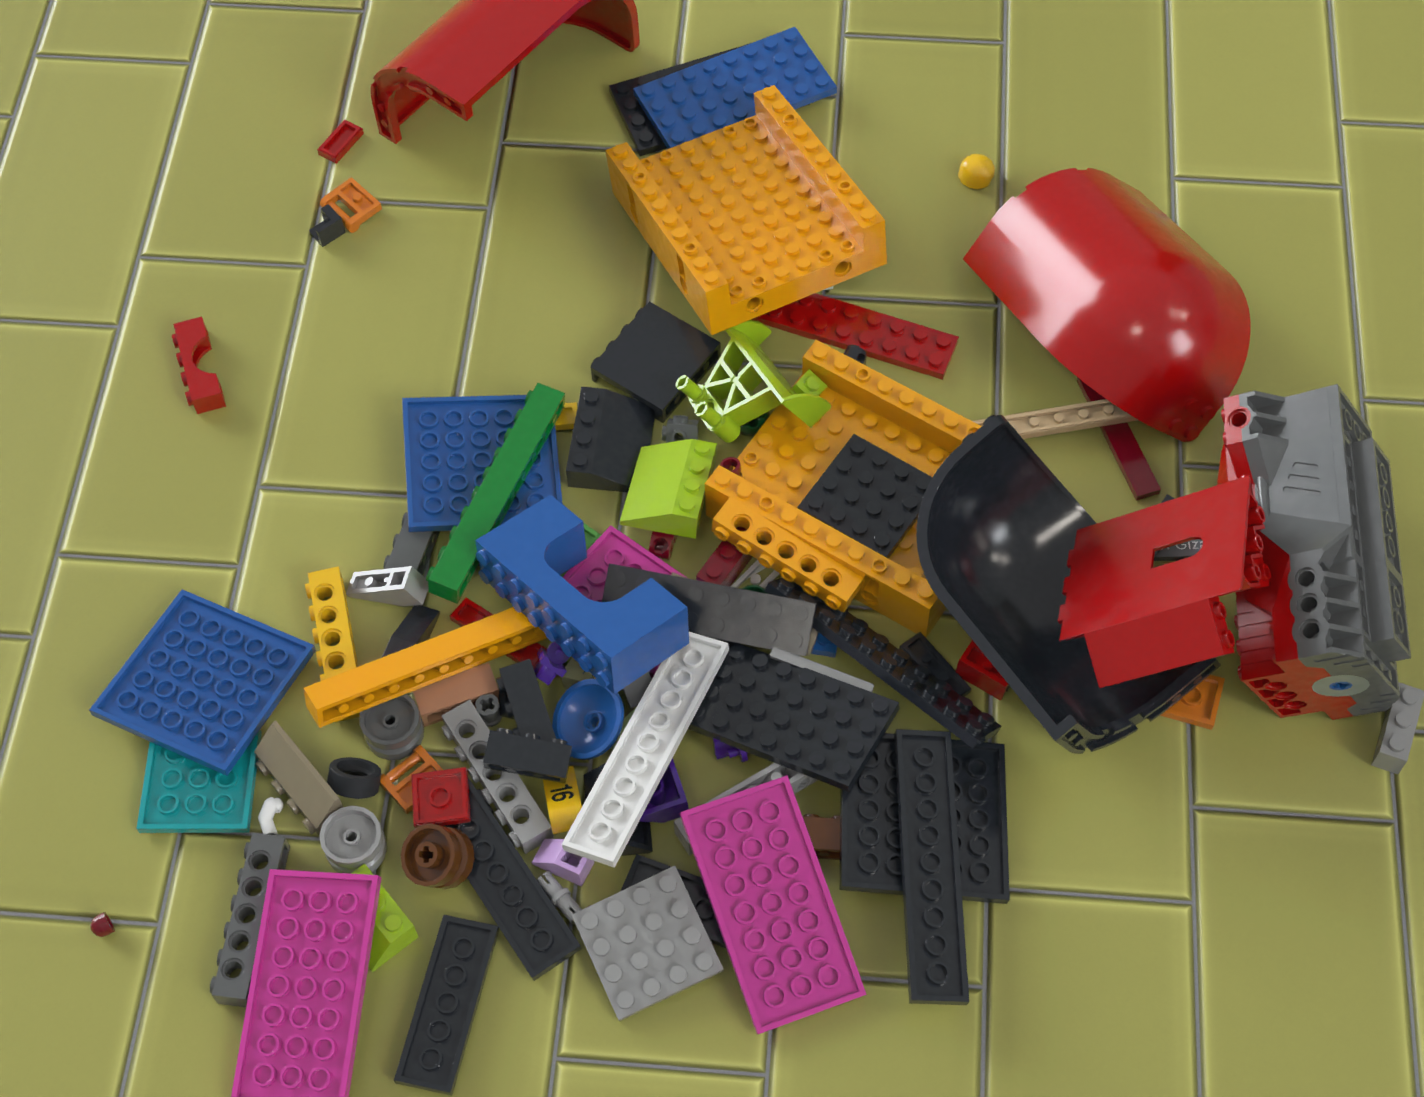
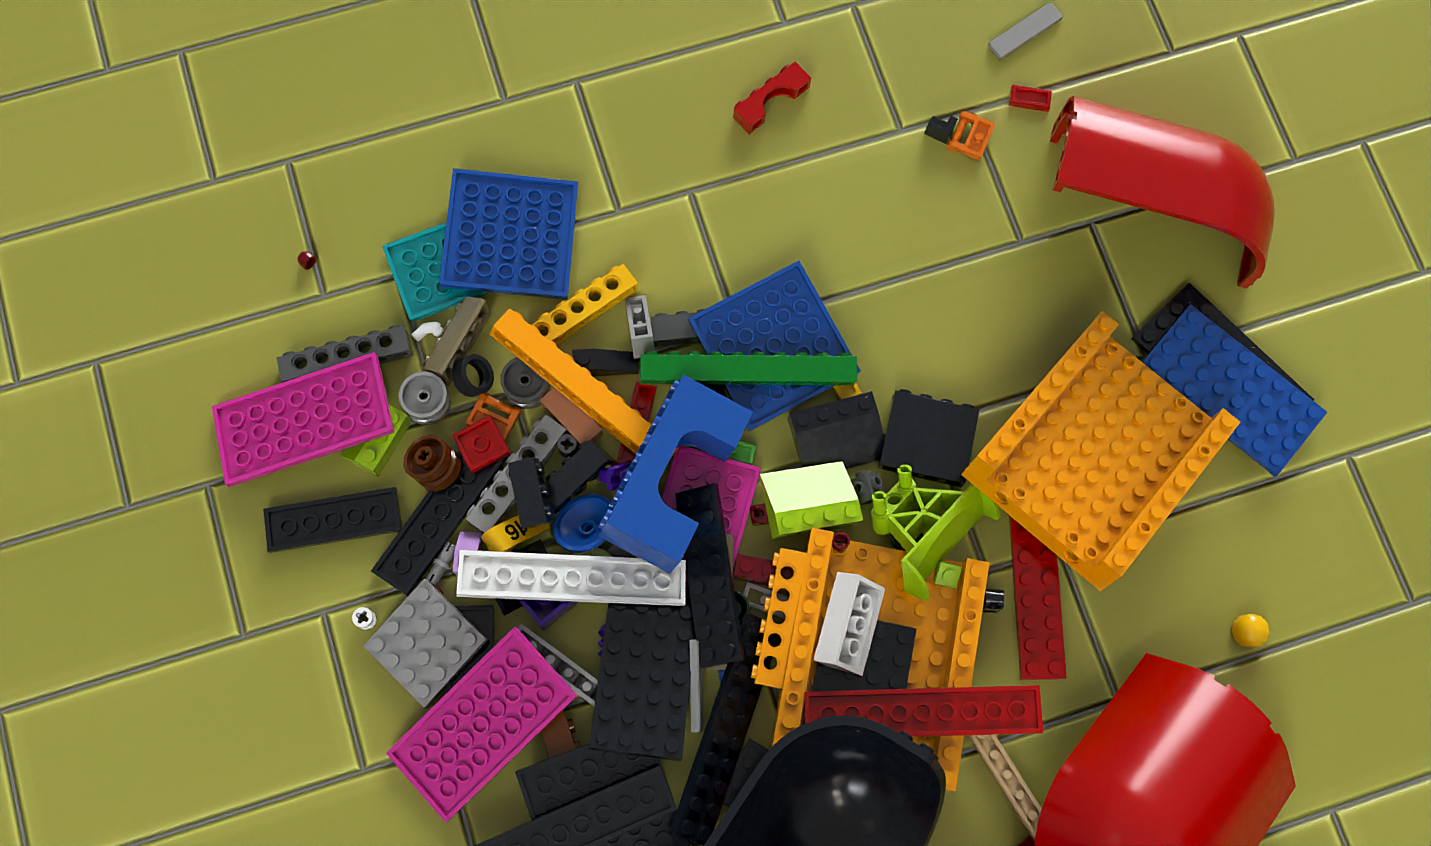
camera: 60 degrees right, 15 degrees up
none -> white bush [352,607,377,630]
none -> red plate [804,685,1043,737]
none -> white slope [814,572,885,676]
none -> light grey tile [988,2,1063,60]

